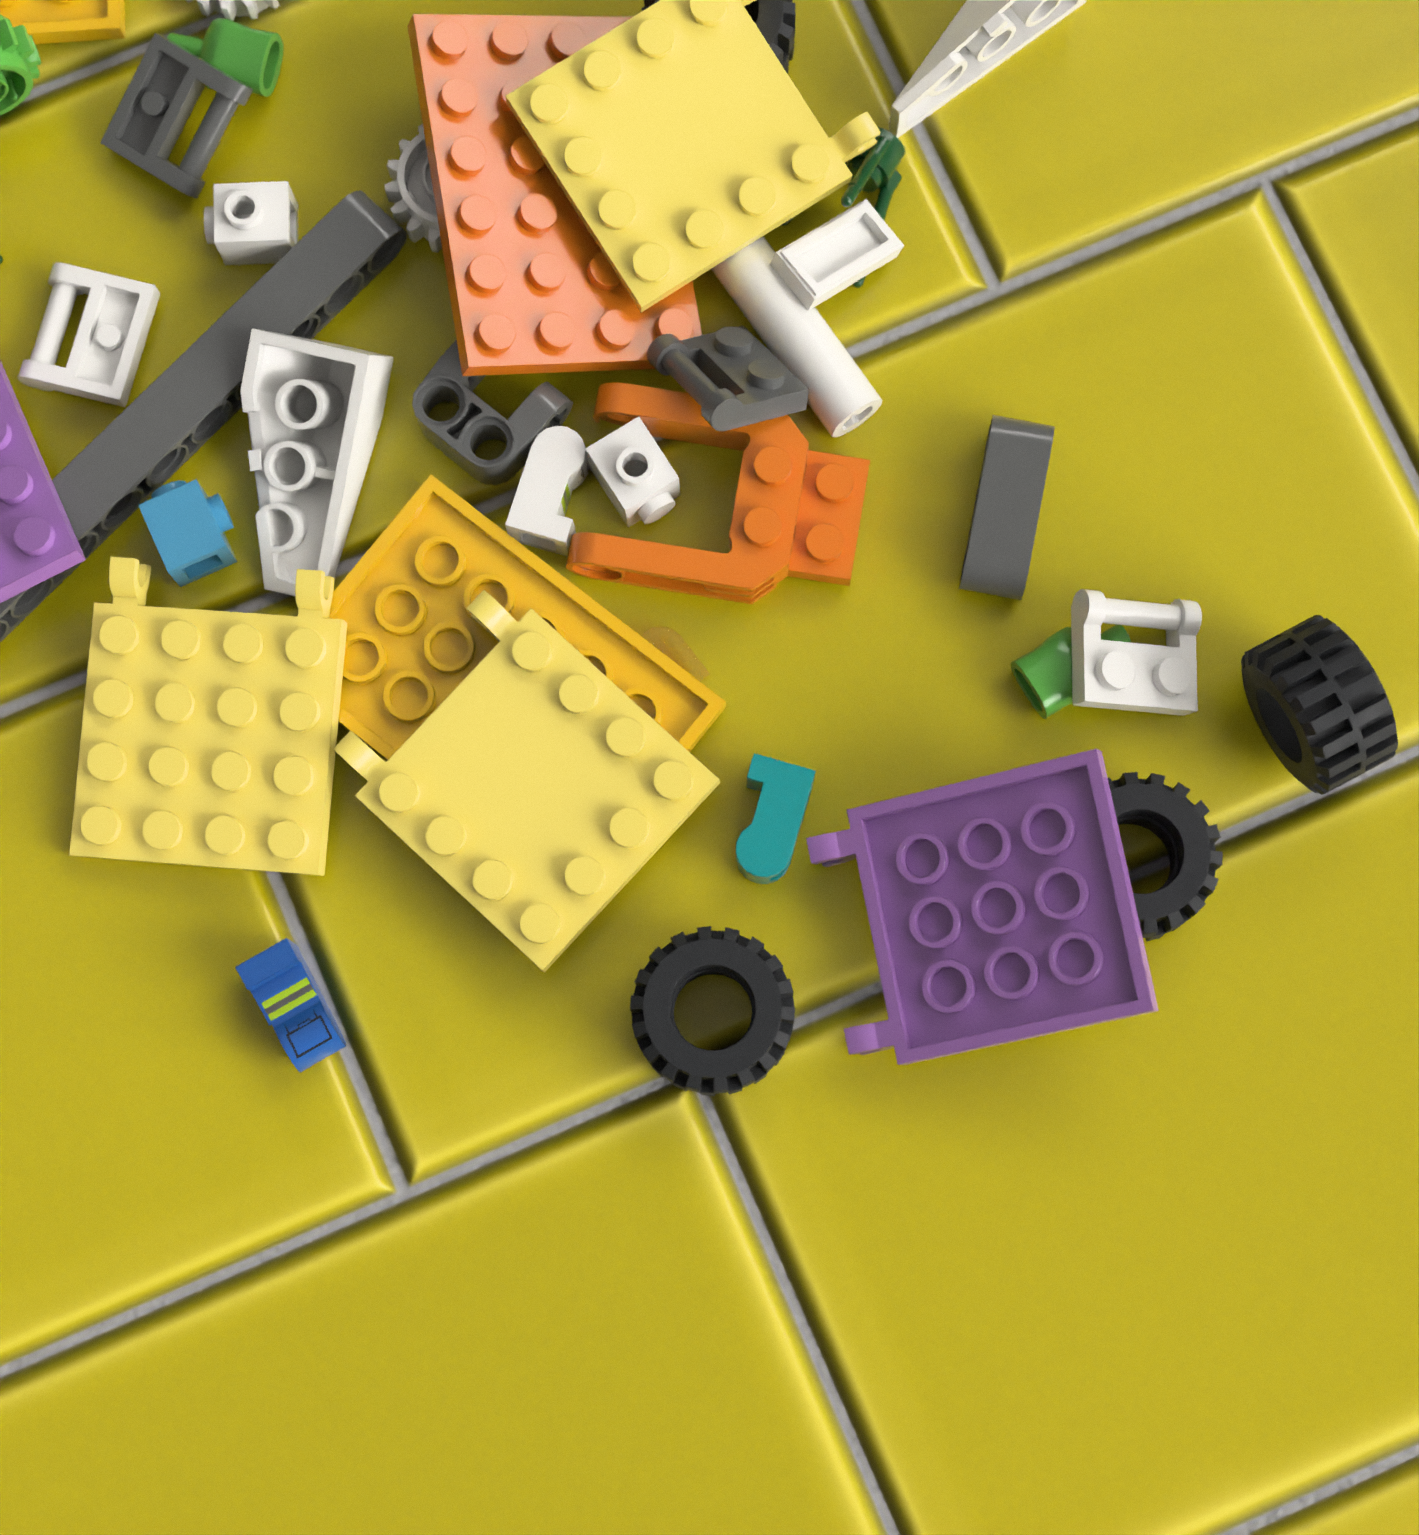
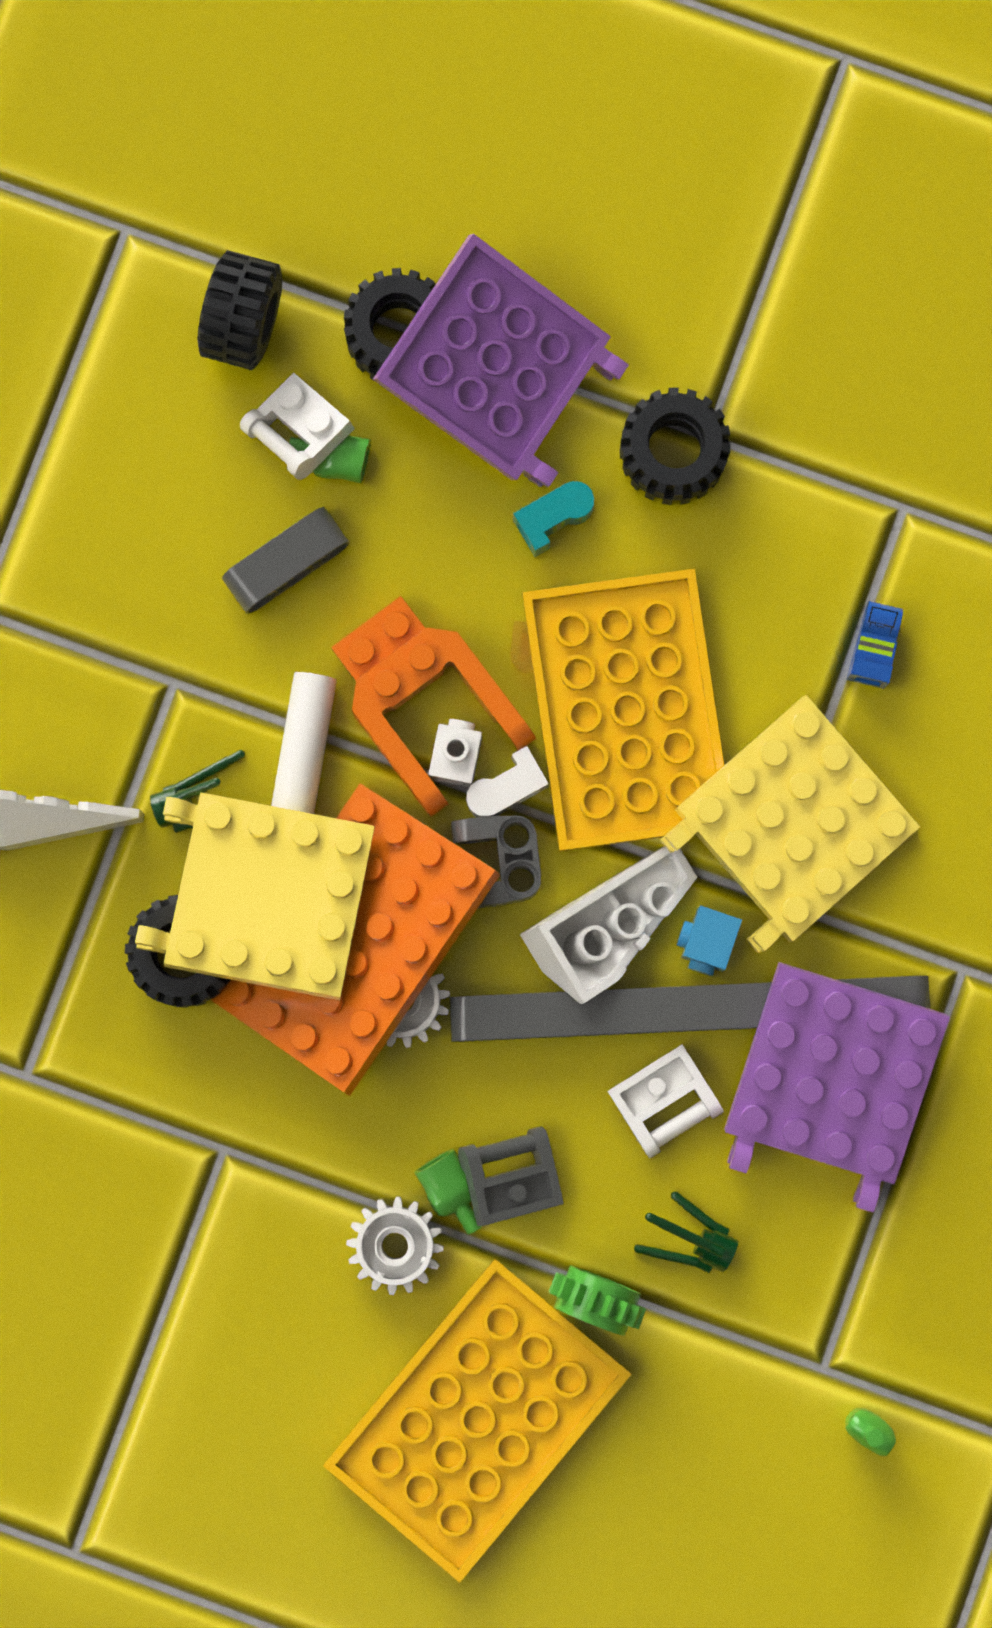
camera: 140 degrees left, 5 degrees up
white brick [204,181,298,265] -> none
light yellow plate [333,590,720,972] -> none
dark grey plate [647,326,809,431] -> none
white tile [770,199,904,311] -> none

